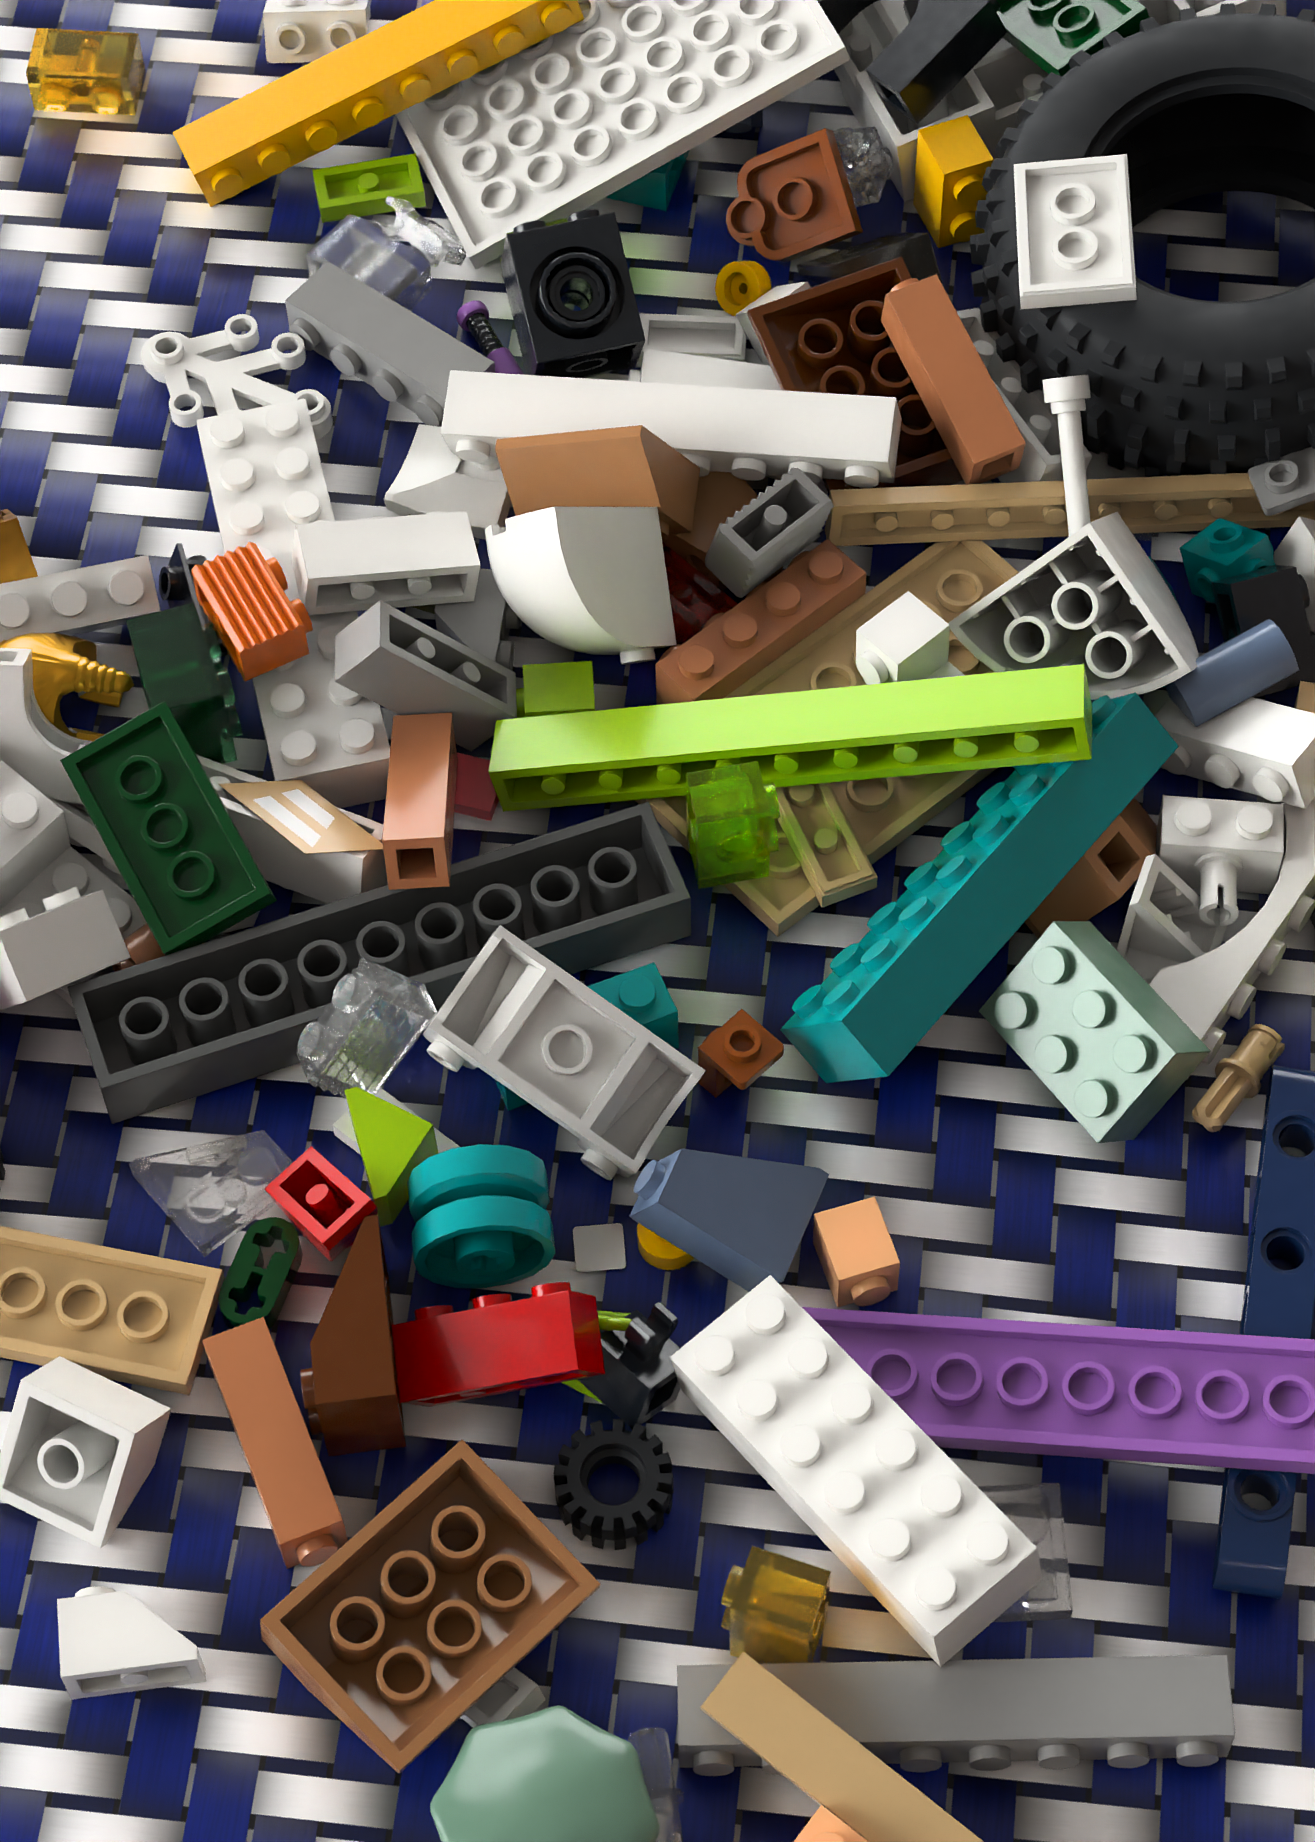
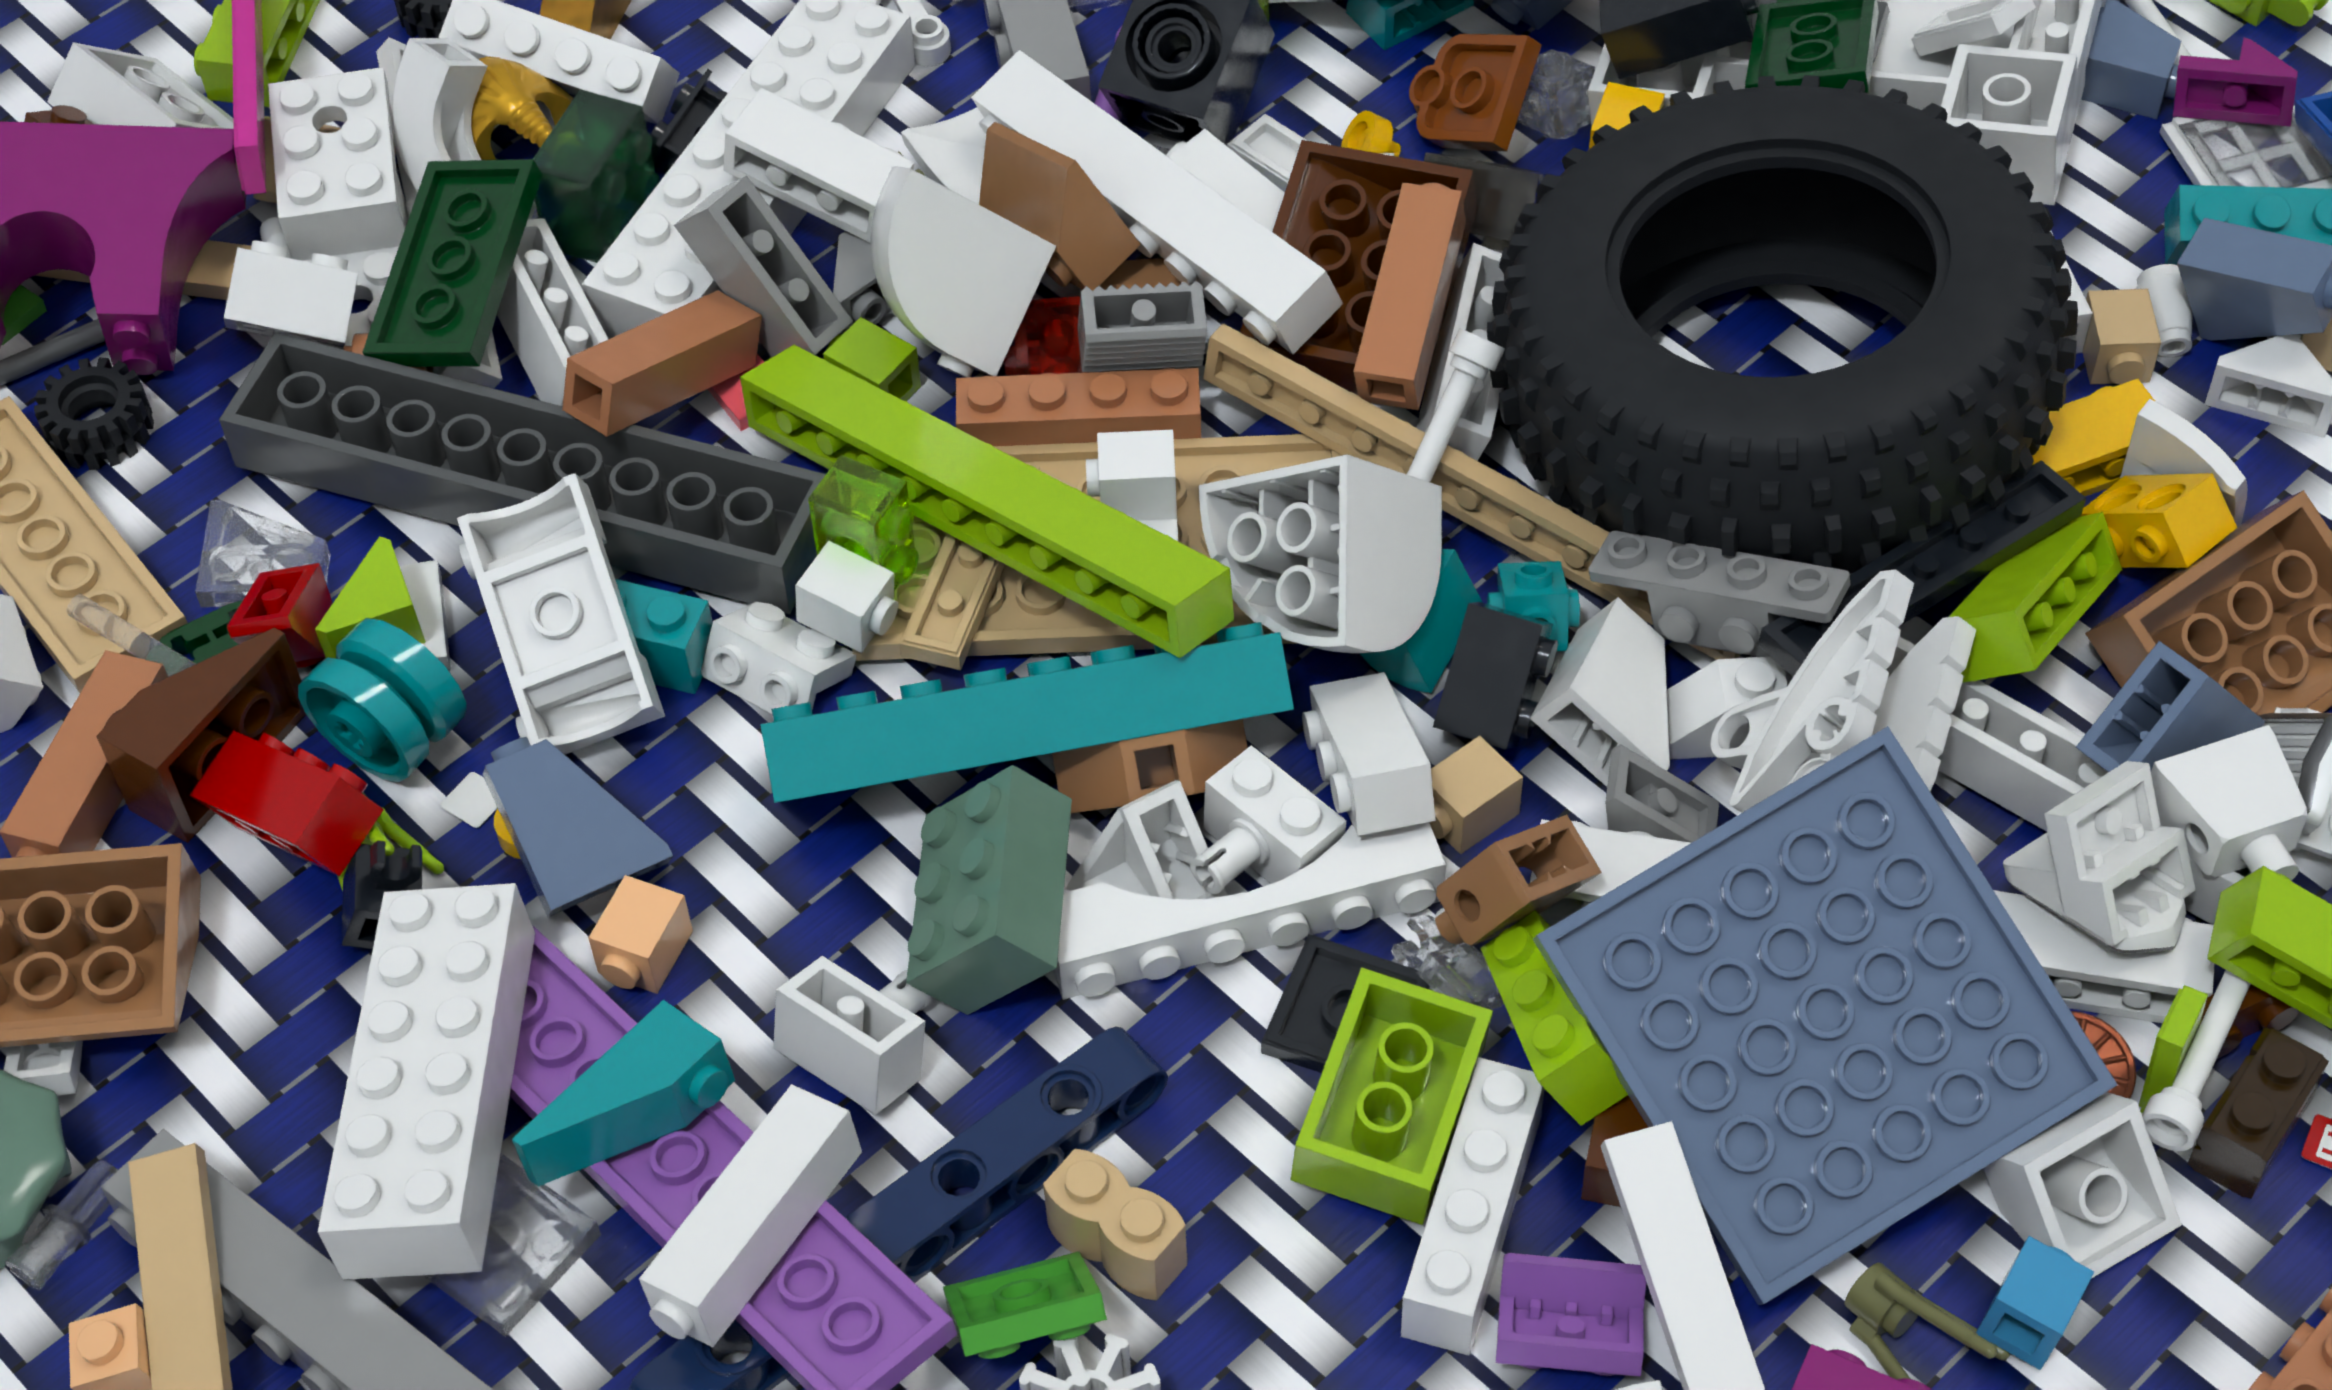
camera: 40 degrees right, 5 degrees down
orange brick [191,542,313,681] -> none
tan sticker [218,780,383,854] -> none
clear brick [296,958,437,1099] -> none
black tyre [553,1419,674,1550] -> none
dark orange bracket [698,1009,784,1098] -> none
clear yellow brick [721,1546,831,1664] -> none
white tile [1014,154,1137,310] -> none
sand blue brick [1165,619,1299,727] -> none
tan axle [1192,1024,1285,1132] -> none
none -> clear bar [67,594,196,677]
none -> teal slope [511,1000,736,1187]
none -> white brick [639,1084,862,1347]
none -> white bracket [701,601,856,714]
none -> white brick [773,956,932,1115]
none -> white brick [795,541,898,653]

